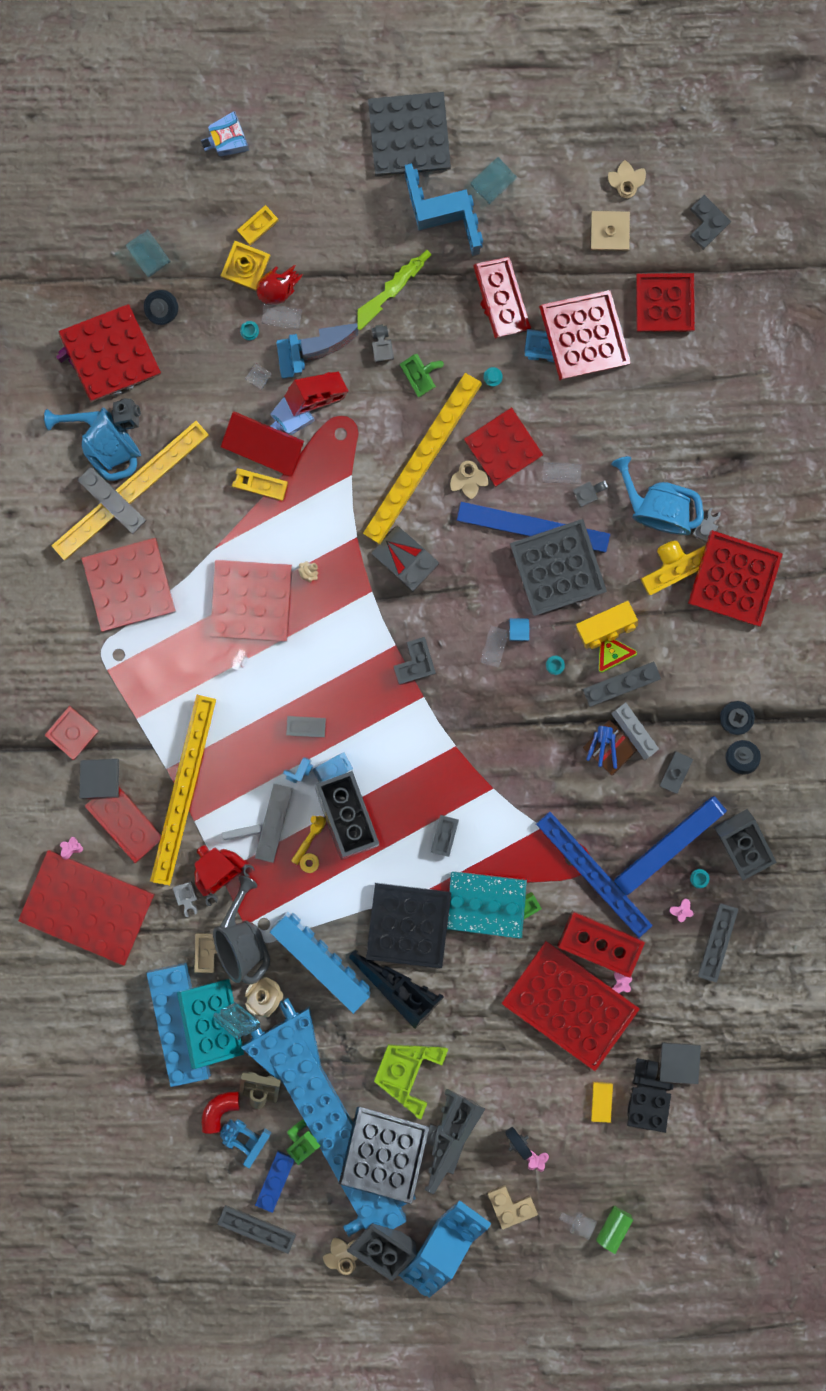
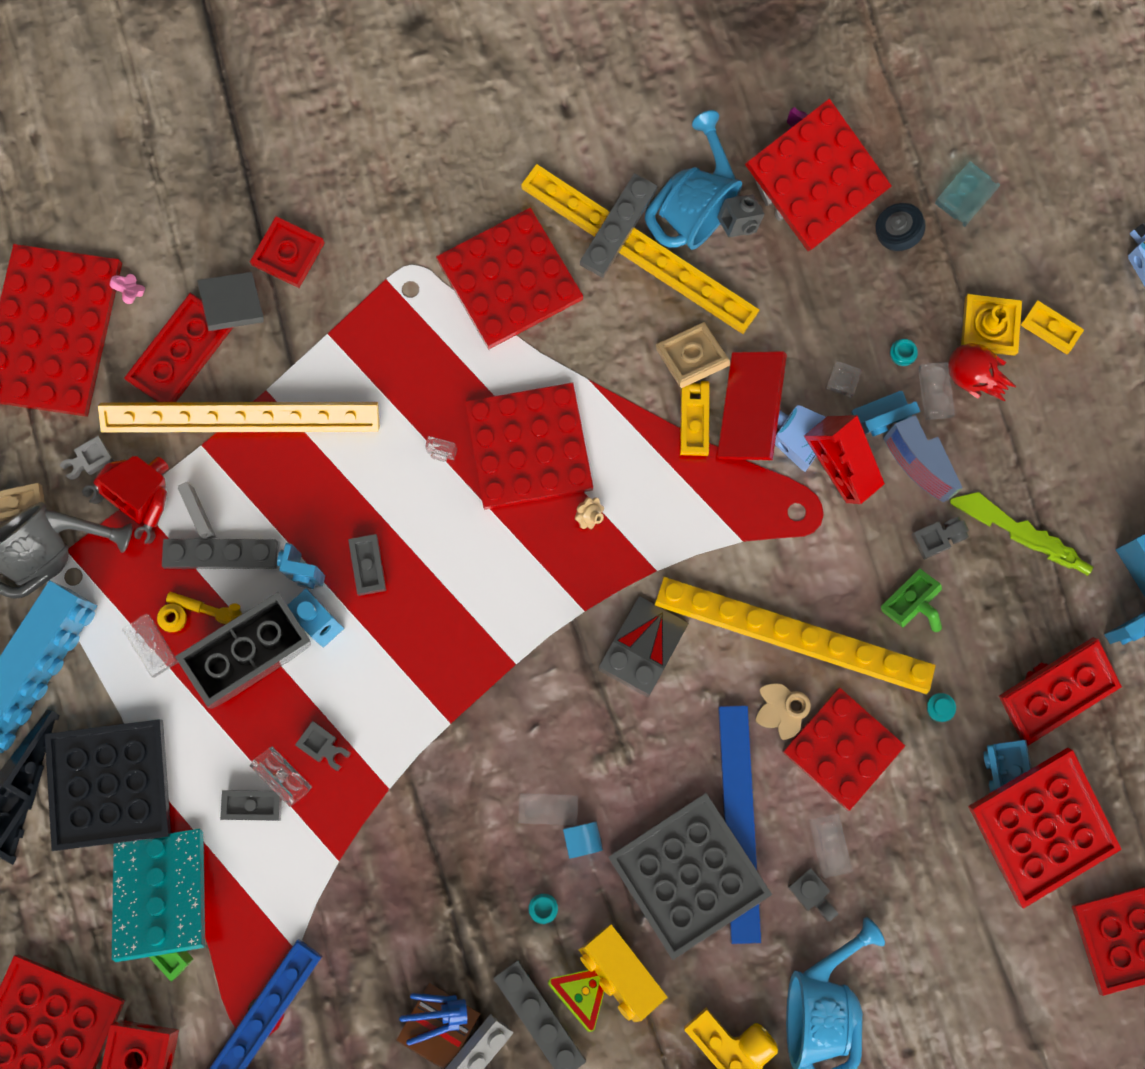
camera: 80 degrees right, 10 degrees down
dark grey plate [393,637,436,685] -> none
none -> clear plate [122,614,178,678]
none -> clear plate [250,746,312,807]
none -> dark grey plate [295,721,351,771]
none -> tan plate [656,322,730,388]

